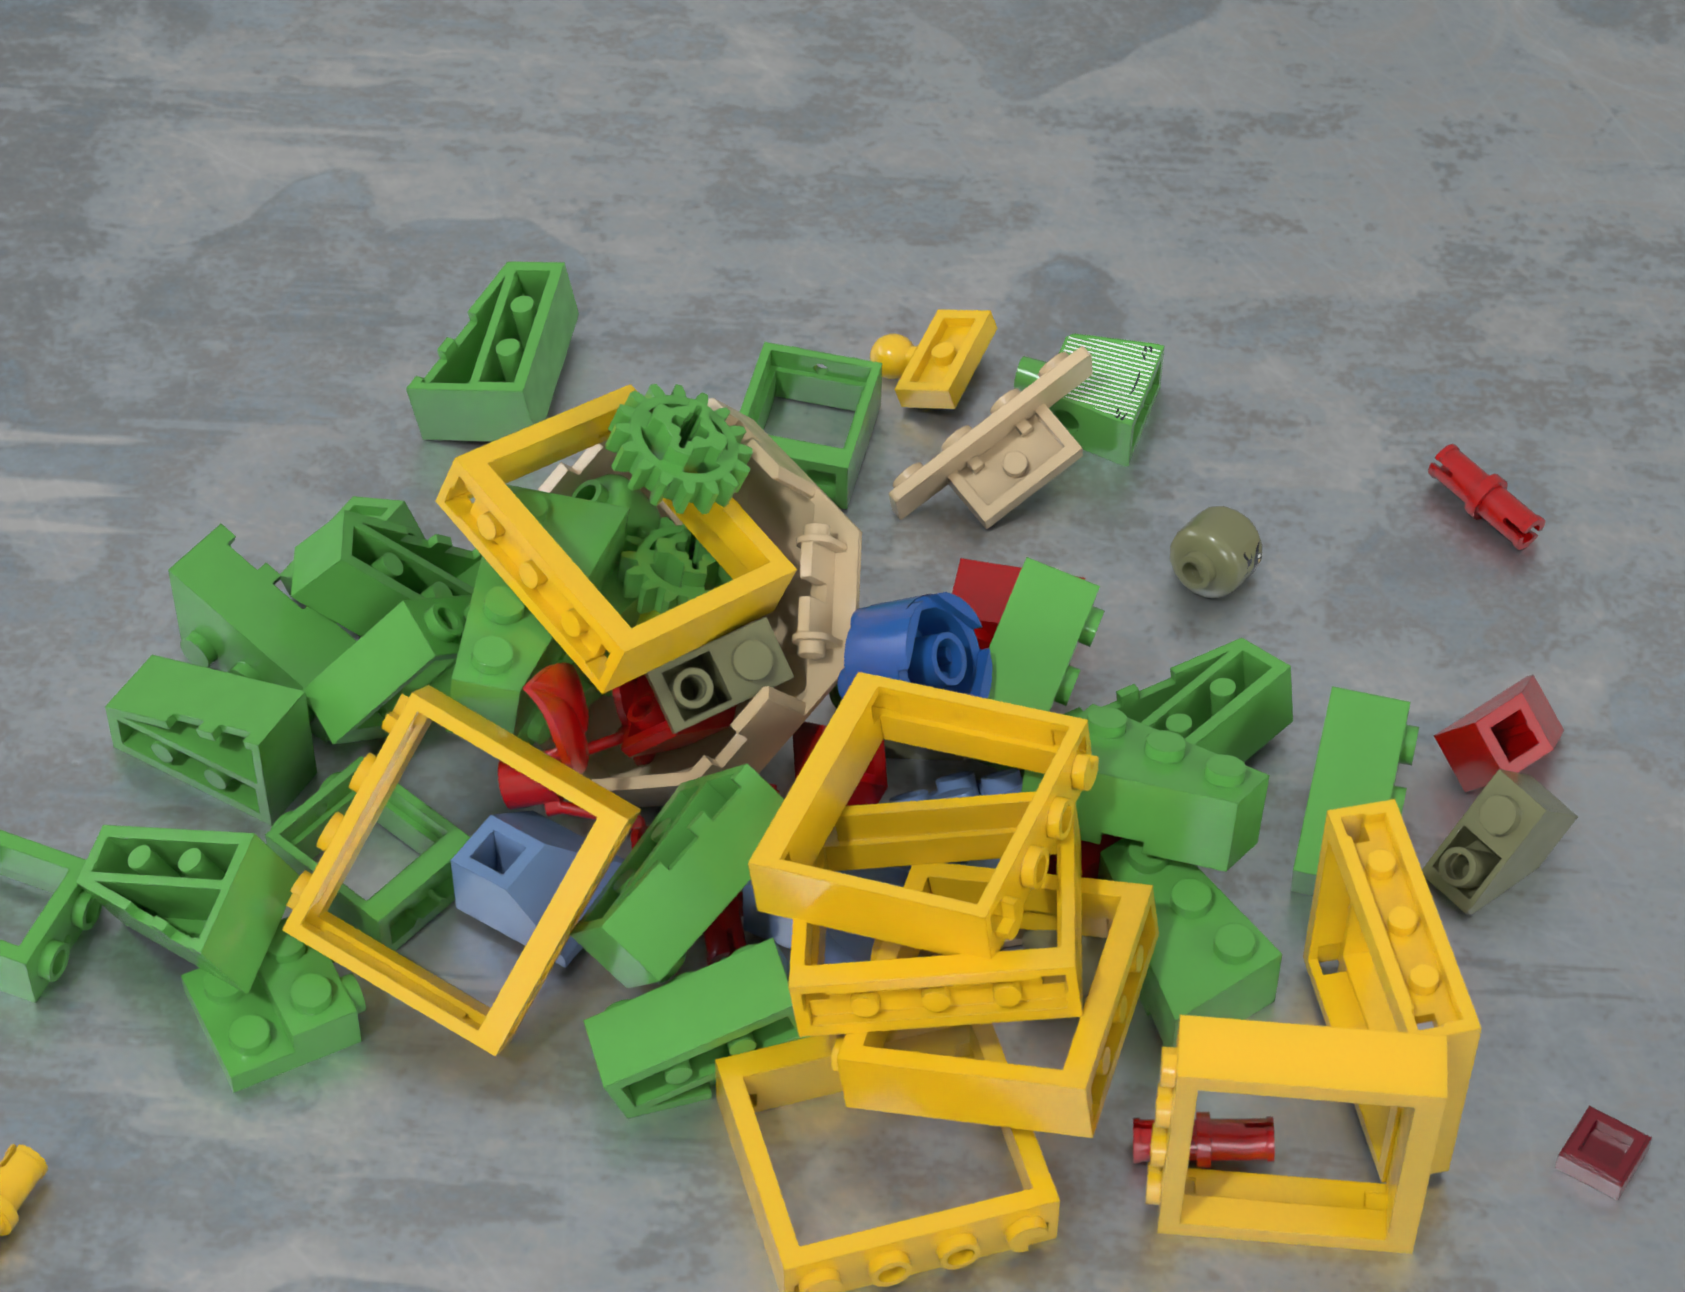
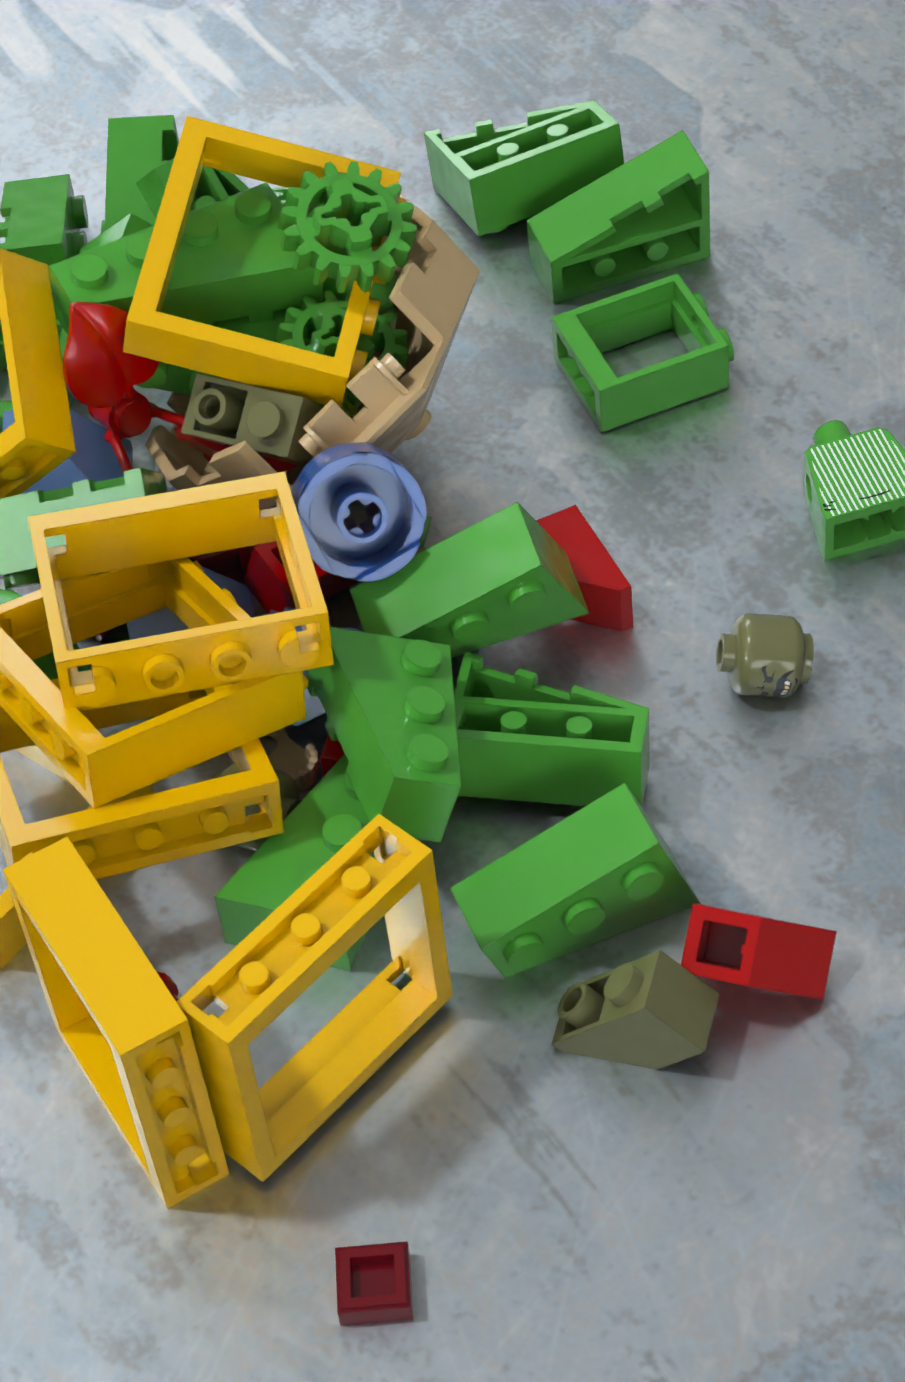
camera: 60 degrees right, 0 degrees up
yellow plate [870,309,998,409] -> none
tan bracket [889,346,1093,530] -> none
none -> bright green wedge [527,130,711,304]

